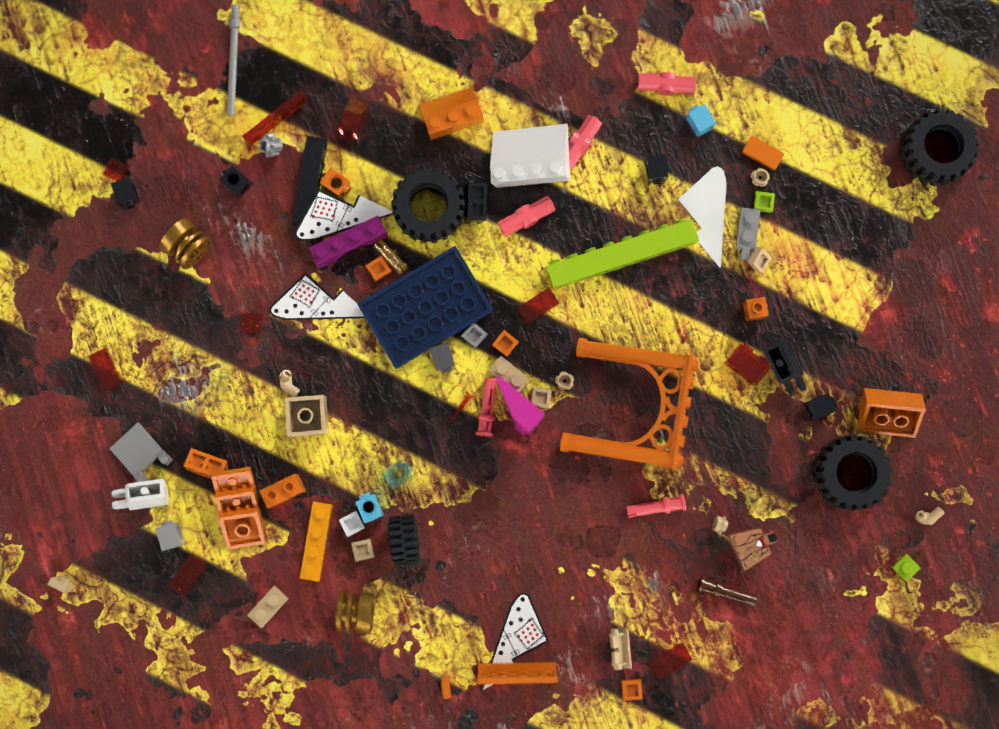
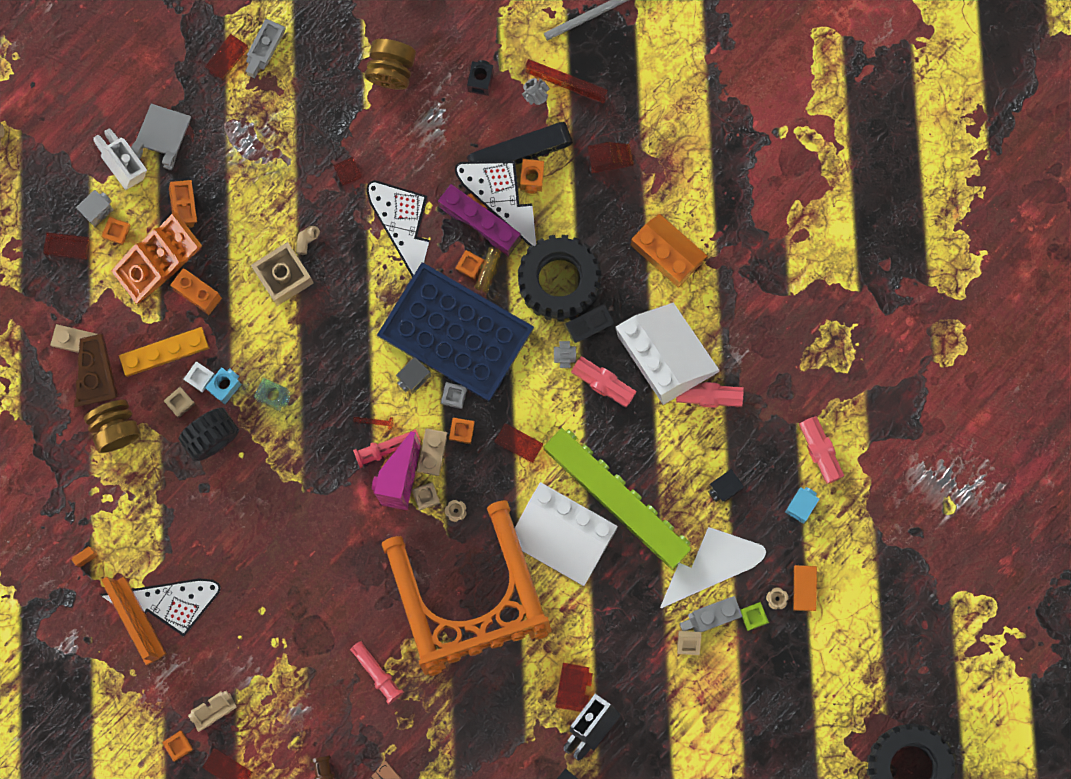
camera: 60 degrees right, 5 degrees down
tan plate [712,515,728,534] -> none
orange brick [742,297,769,321] -> none
none -> reddish brown wing [74,333,118,407]
none -> orange plate [101,217,131,245]
none -> light grey hinge [246,19,286,79]
none -> white slope [515,482,618,586]
none -> light grey gear [554,341,576,368]

